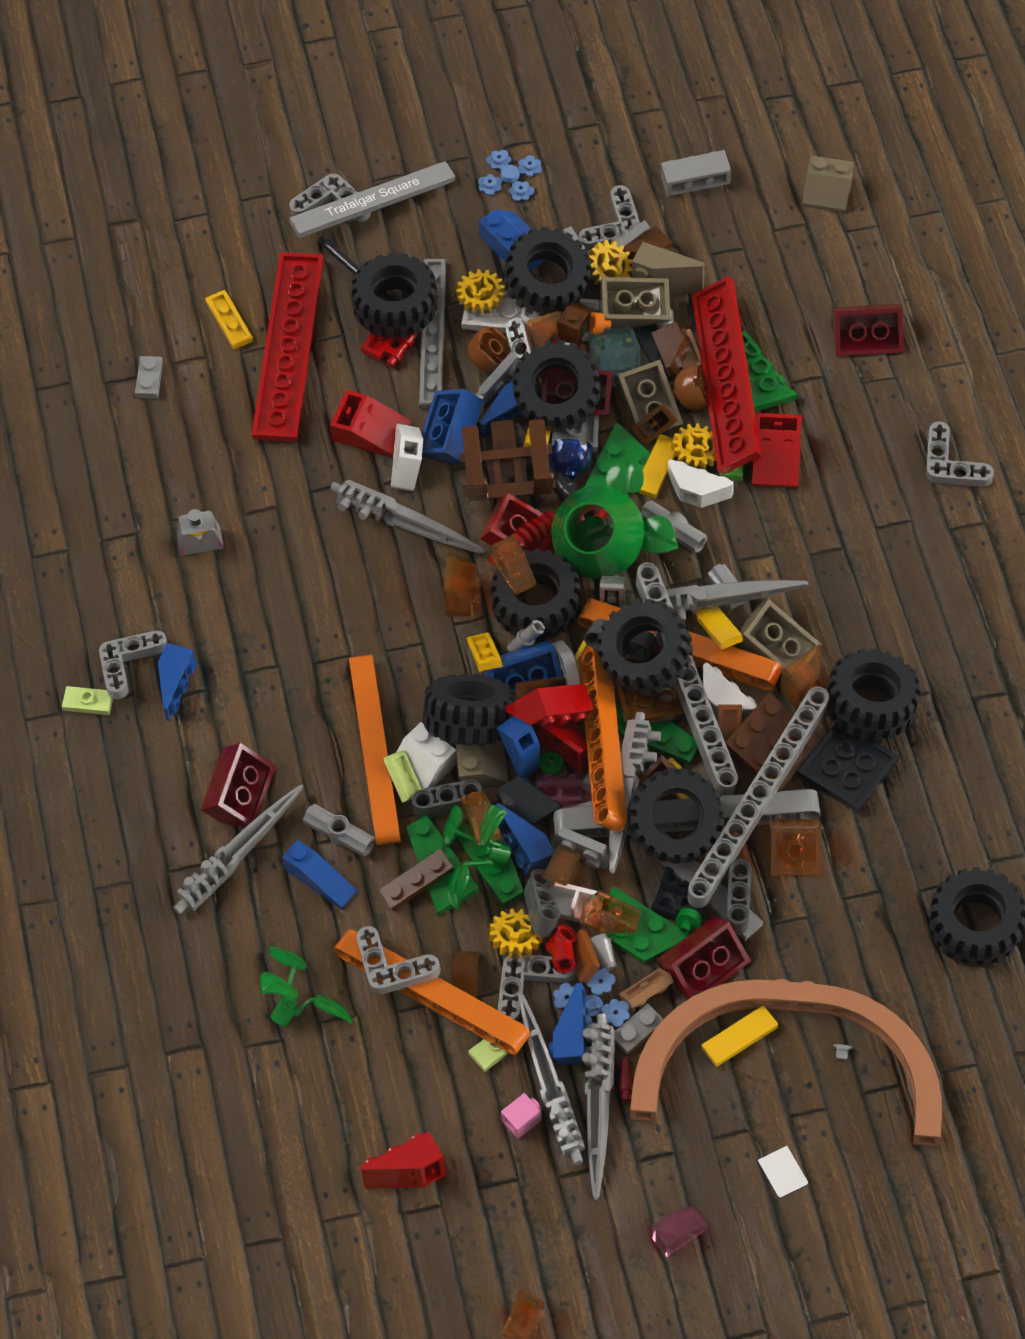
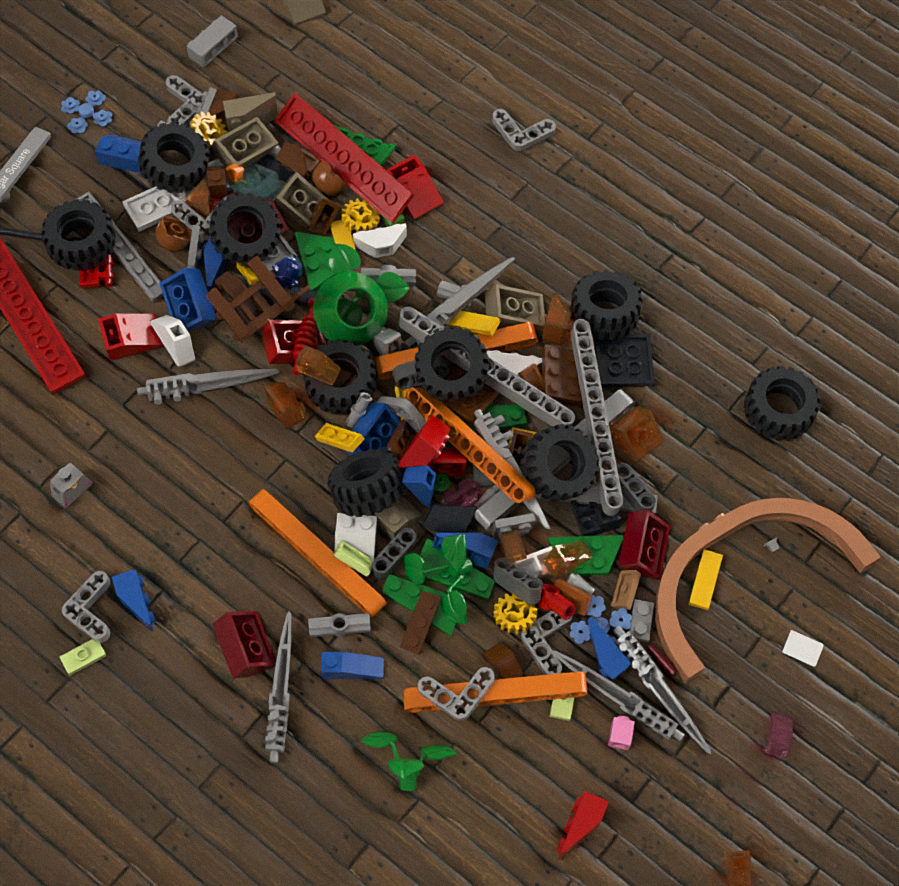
camera: 45 degrees left, 5 degrees up
yellow gear [456,269,505,314] -> none
clear orange slope [460,791,502,845] -> none
green tile [675,908,702,934] -> none
dark red slope [832,304,904,356] -> none

